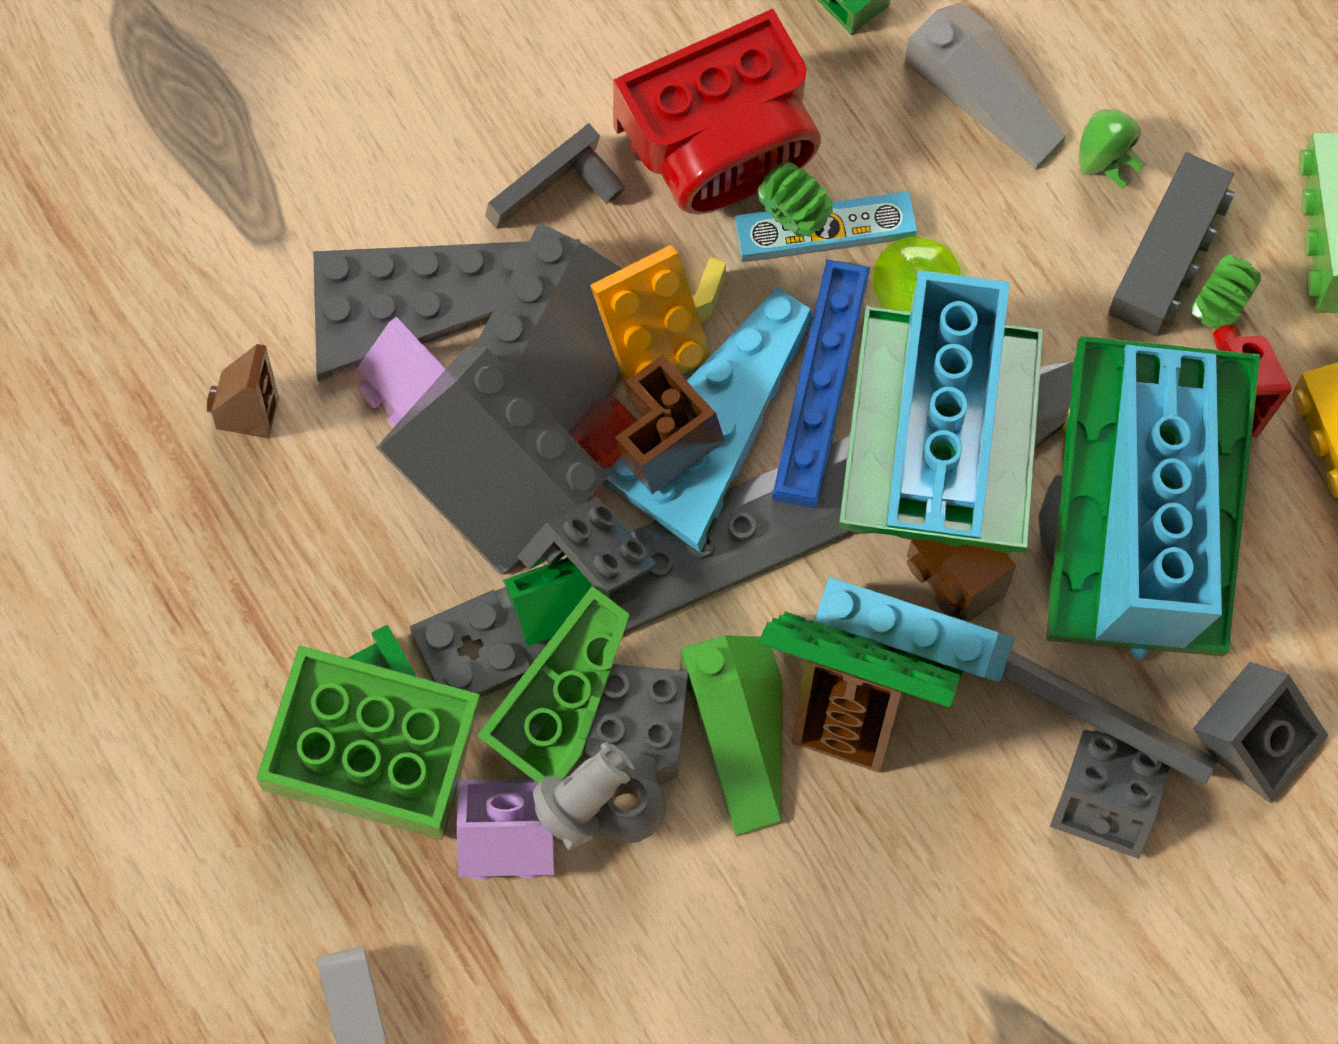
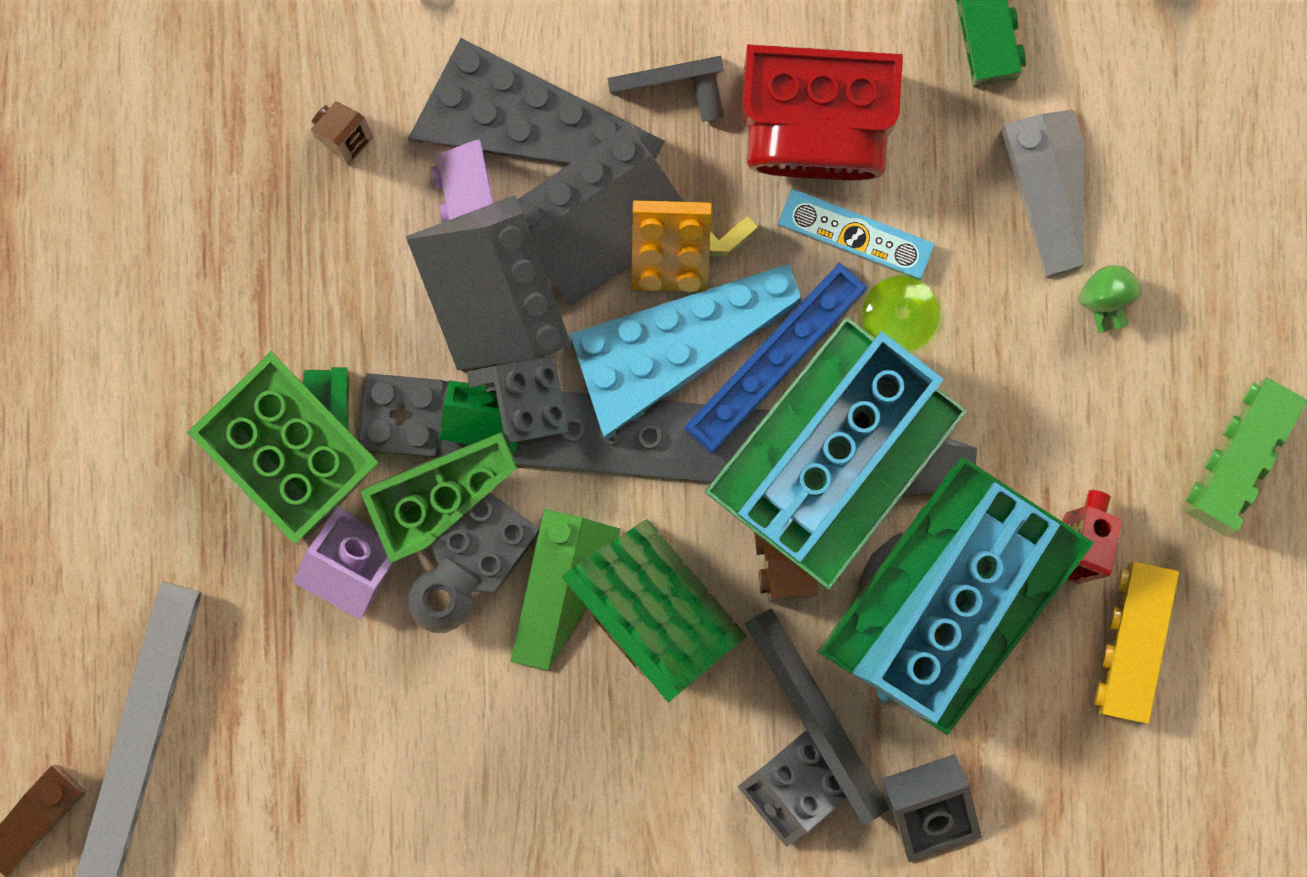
camera: 30 degrees right, 15 degrees up
light grey piece [533,742,634,851] -> none
clear red brick [568,397,638,468] -> none
brick [615,355,725,494] -> none
bright green gear [758,162,833,237] -> none
medium azure brick [814,576,1015,682] -> none
dark grey brick [1108,152,1236,336] -> none
bright green gear [1192,254,1261,329] -> none

